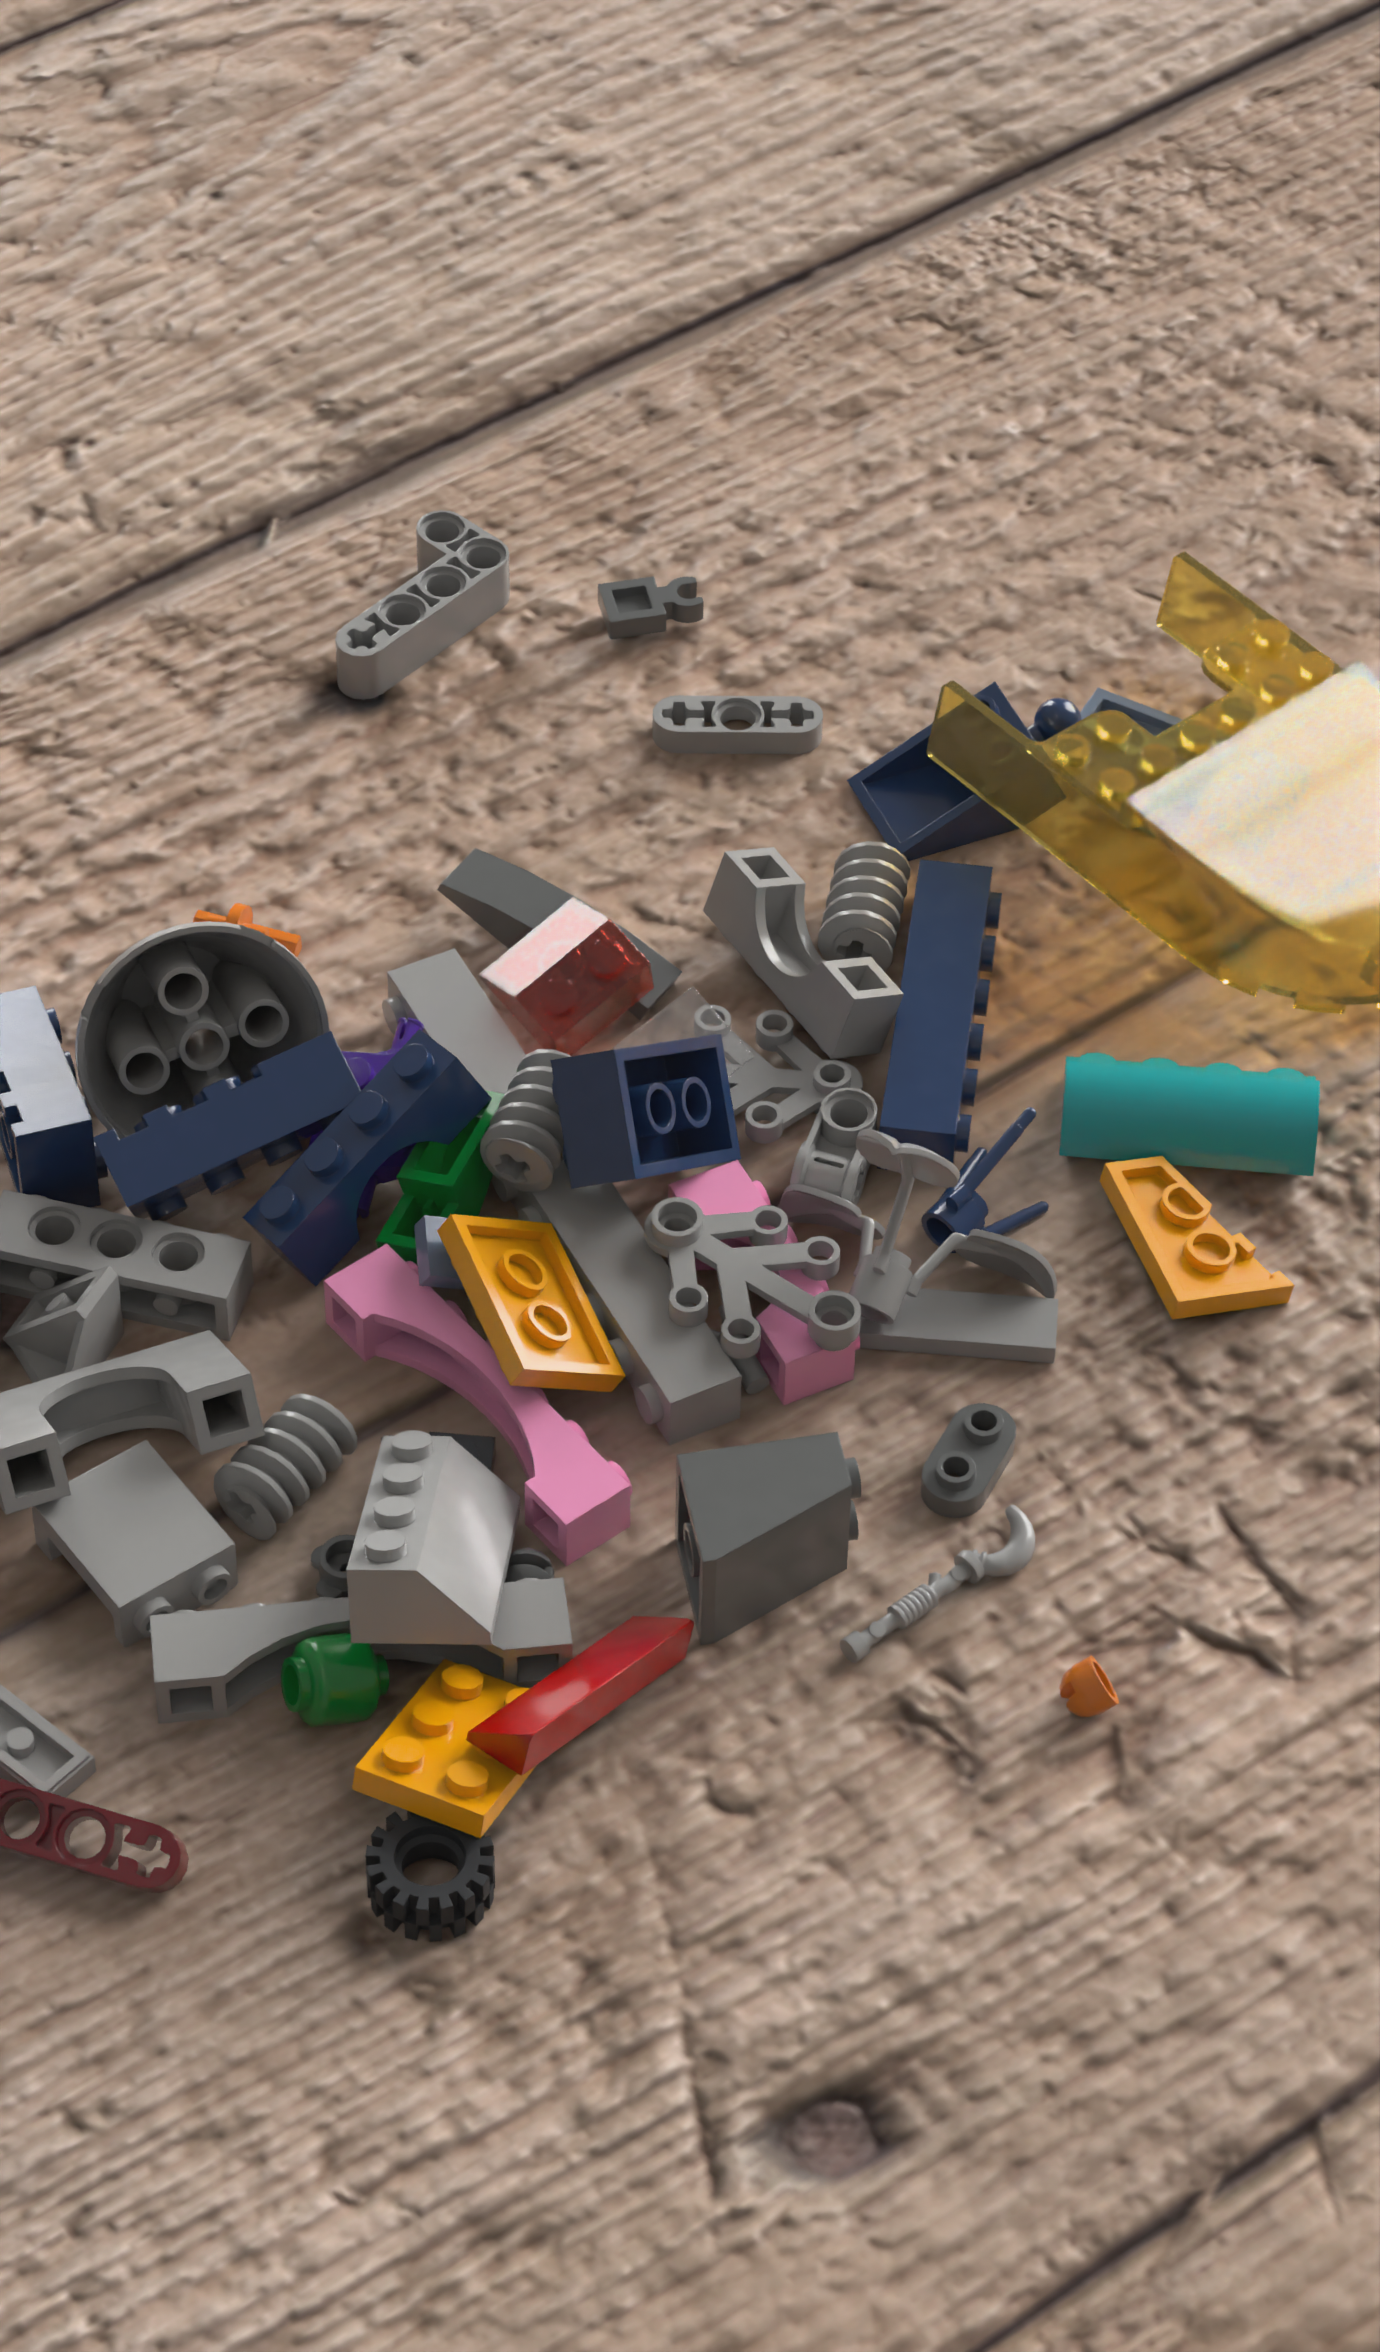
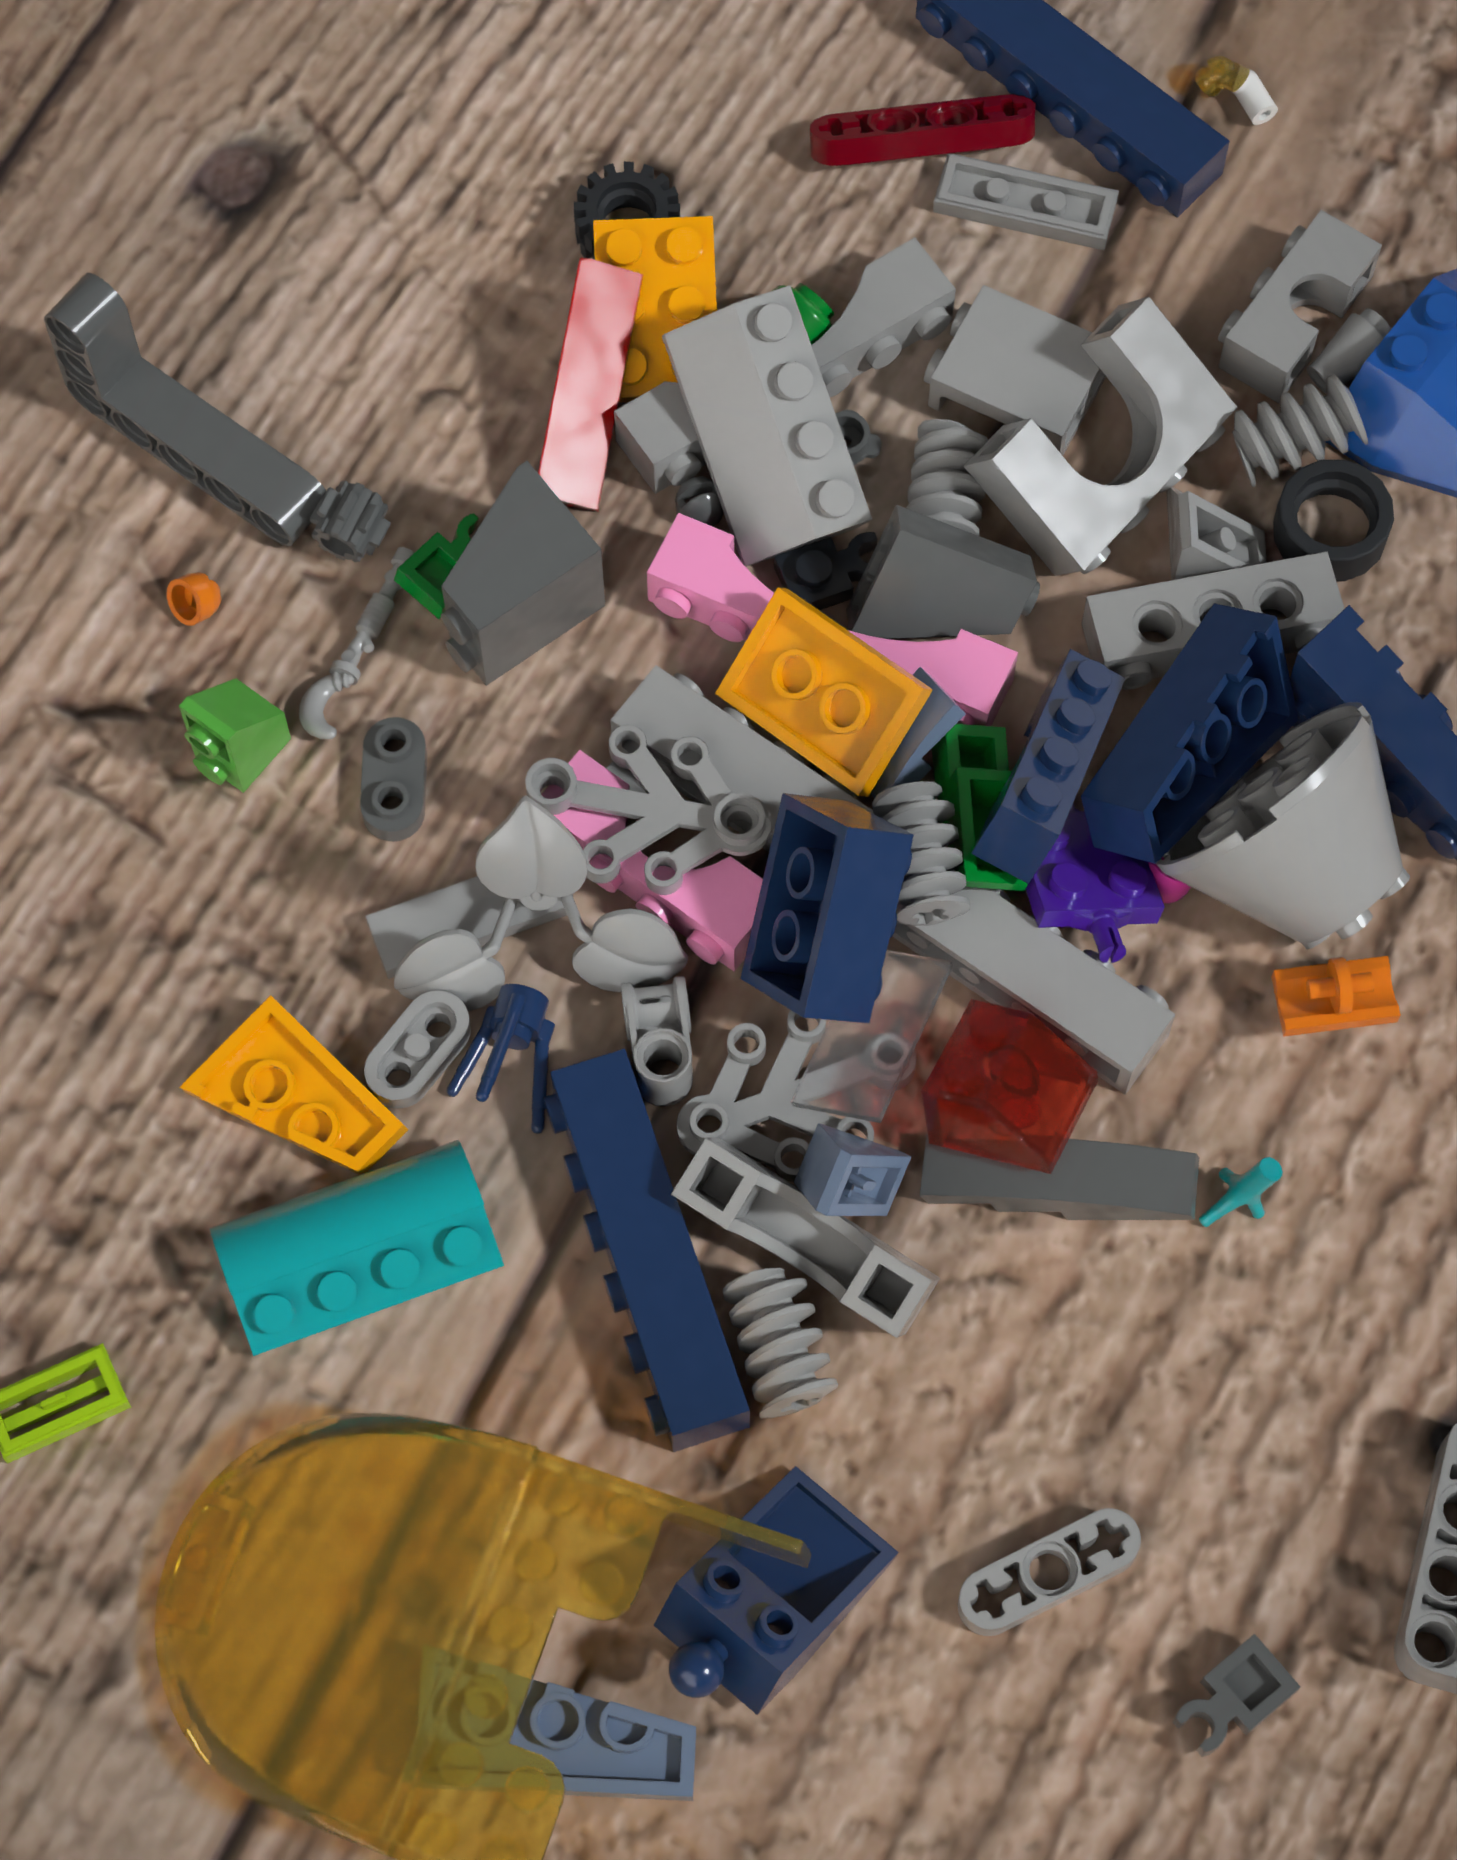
camera: 155 degrees right, 20 degrees up
none -> dark grey beam [44,273,326,547]
none -> bright green slope [179,678,291,793]
none -> dark grey gear [309,480,391,563]
none -> light grey plate [364,990,471,1109]
none -> green plate [394,513,479,619]
none -> sand blue slope [794,1123,911,1216]
none -> dark grey slope [846,505,1040,639]
none -> teal bar [1199,1157,1283,1227]

